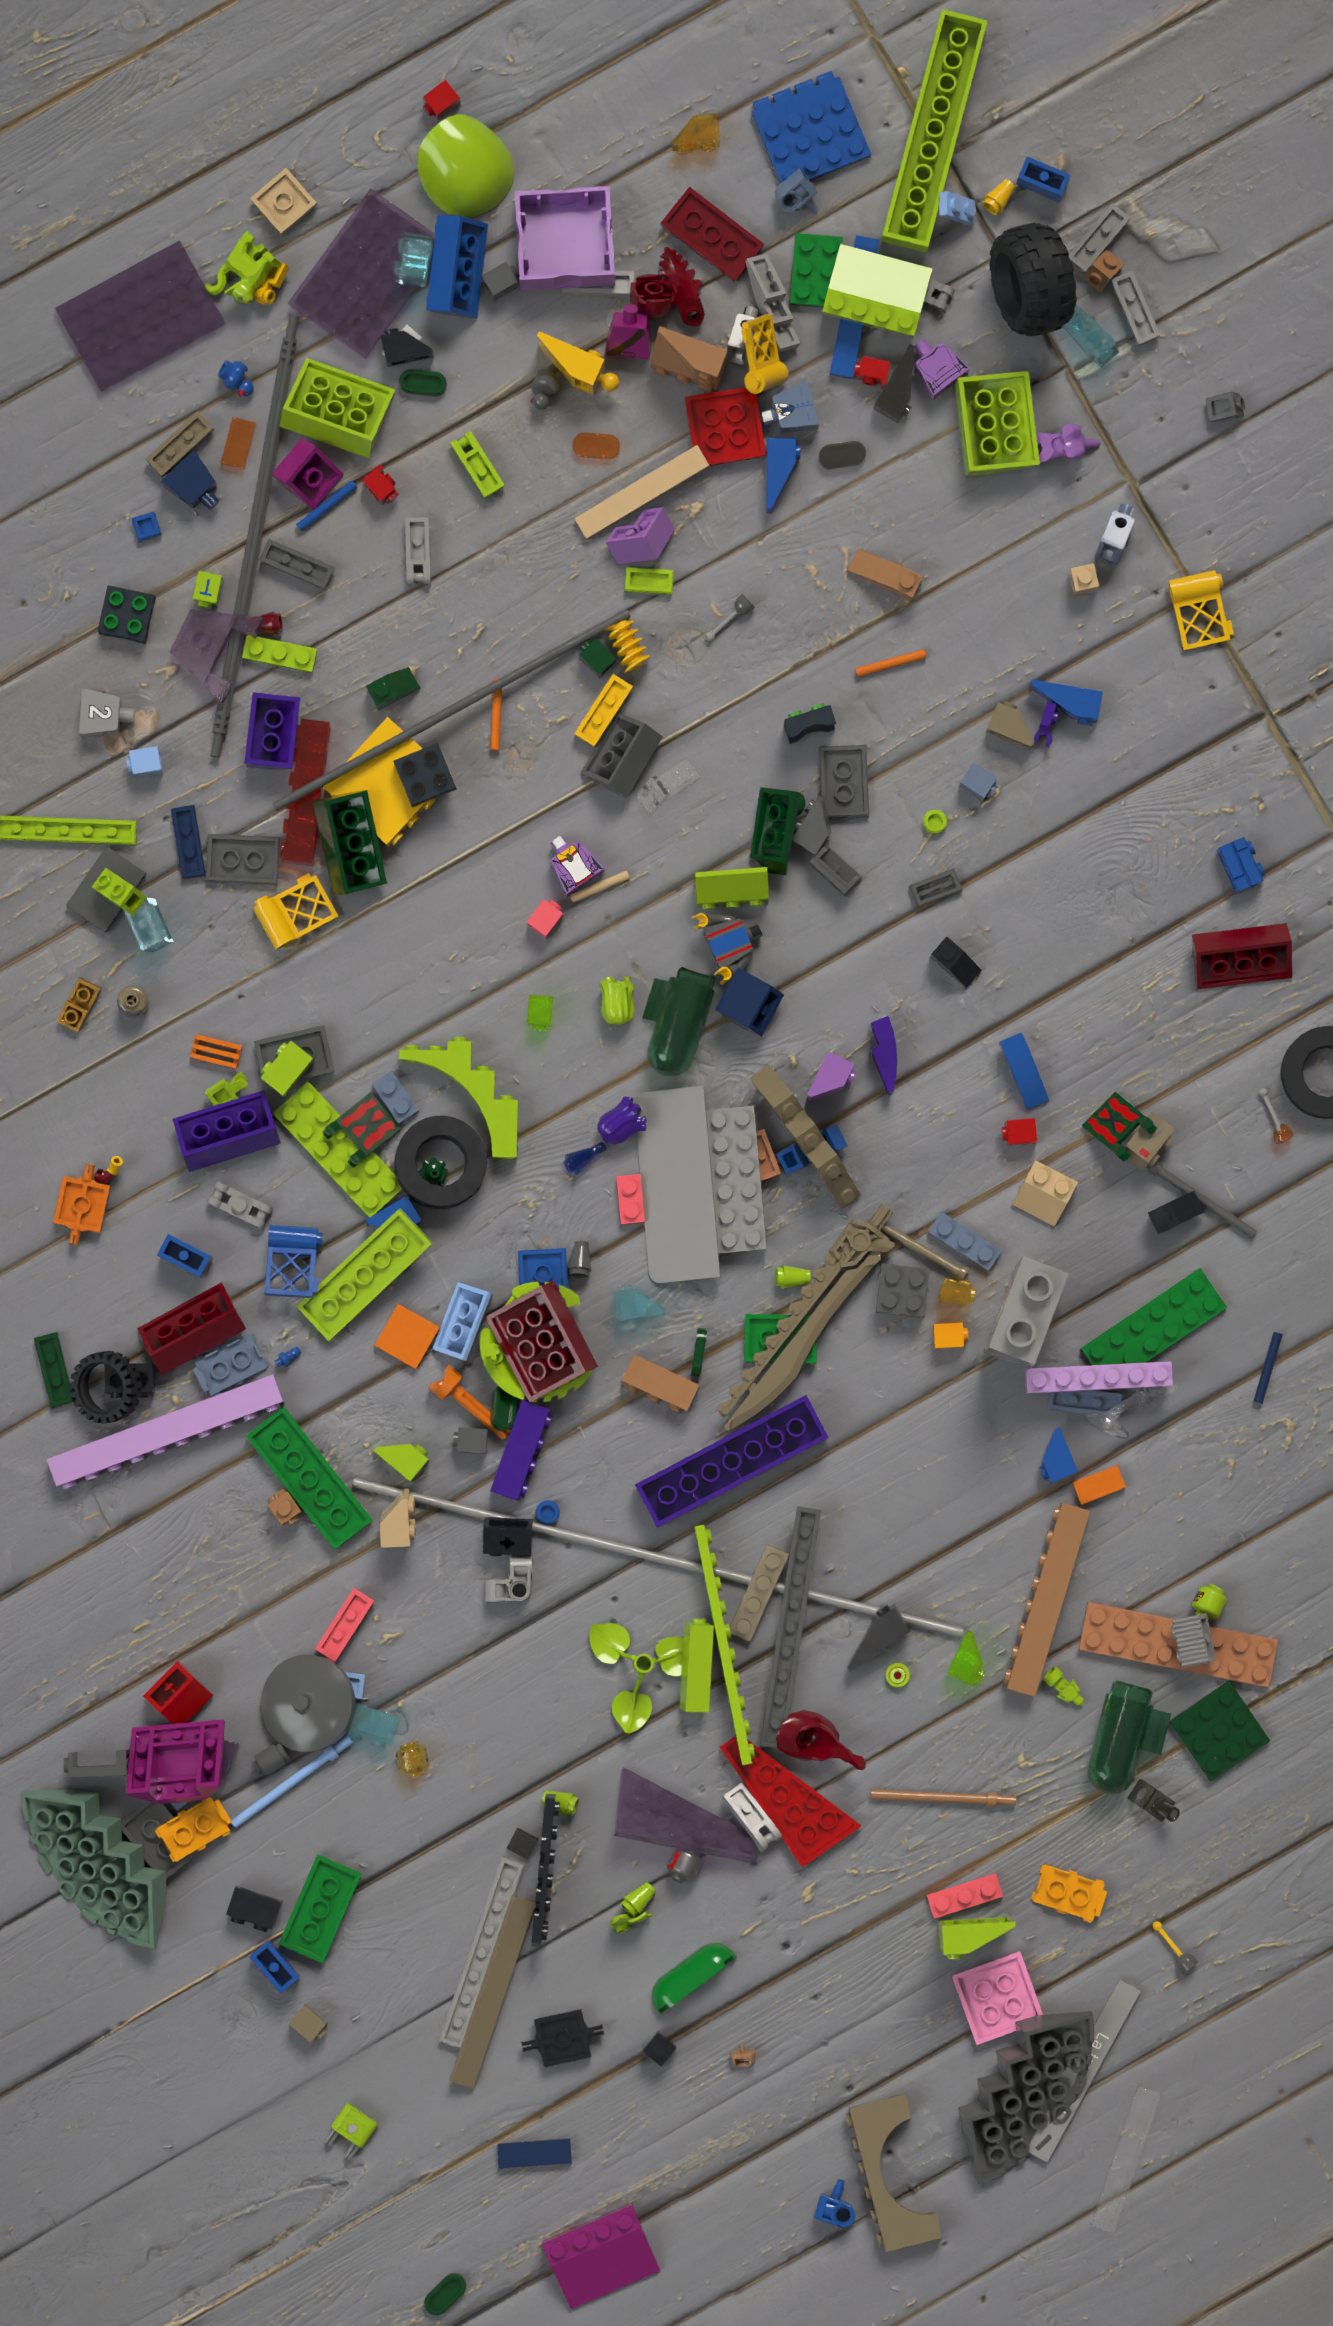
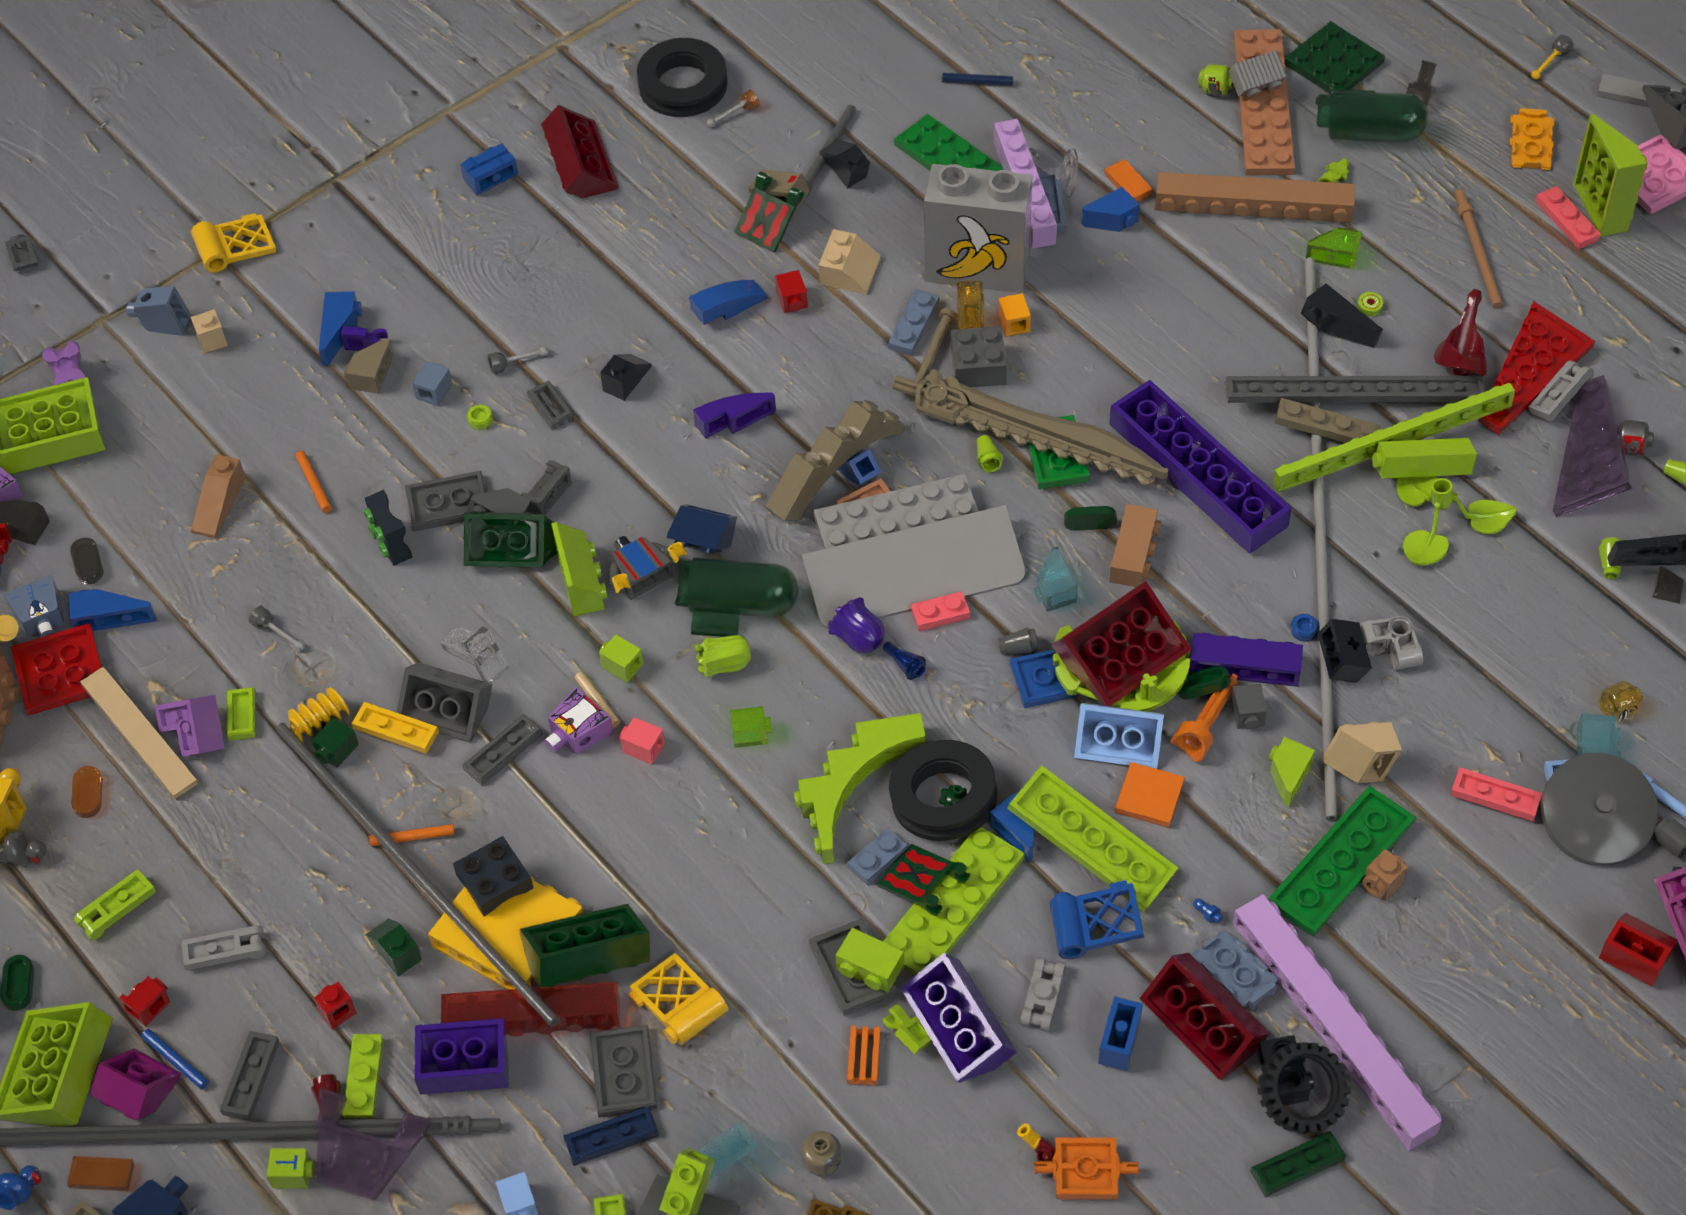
camera: 100 degrees left, 30 degrees down
medium lavender slope [806,1052,856,1103] -> none
none -> red brick [314,981,357,1030]
none -> dark grey tile [462,714,543,786]
none -> hinge [488,346,549,374]
none -> lime brick [599,634,644,683]

